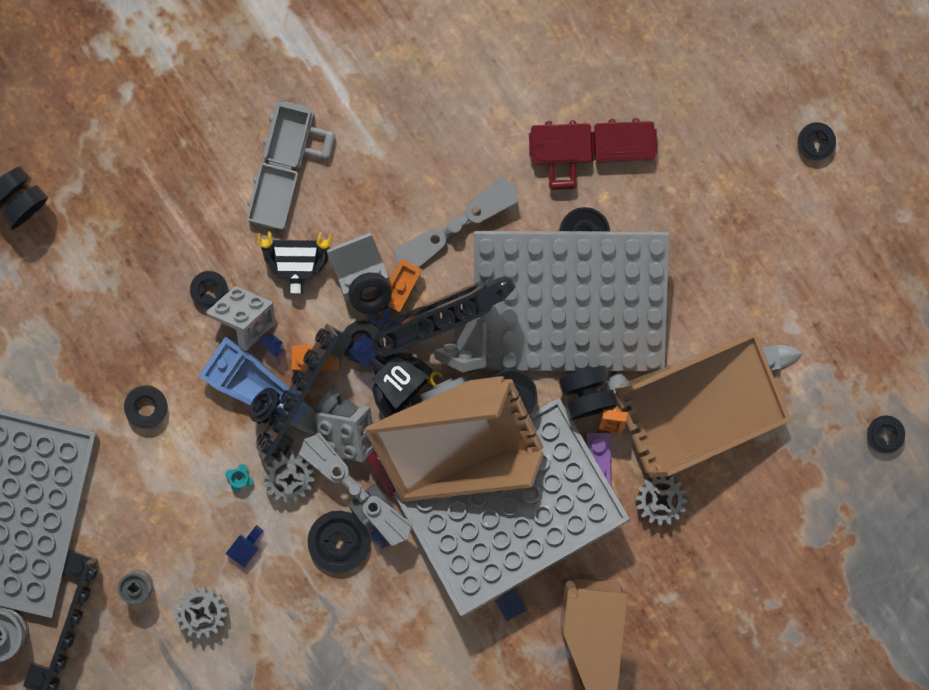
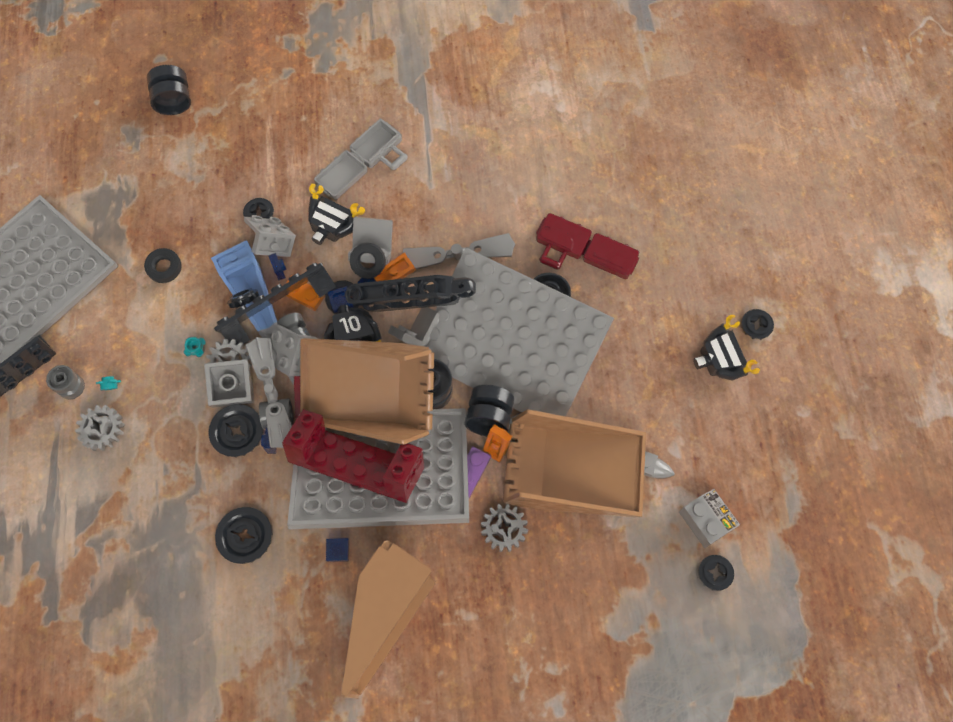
camera: 25 degrees right, 20 degrees down
clear blue plate [225,525,264,568] -> none
none -> teal plate [96,376,121,391]
none -> light grey slope [204,359,255,407]
none -> black gear [215,507,273,564]
none -> dark red plate [282,409,424,503]
none -> light grey slope [679,489,740,549]
none -> black torso [693,315,760,381]

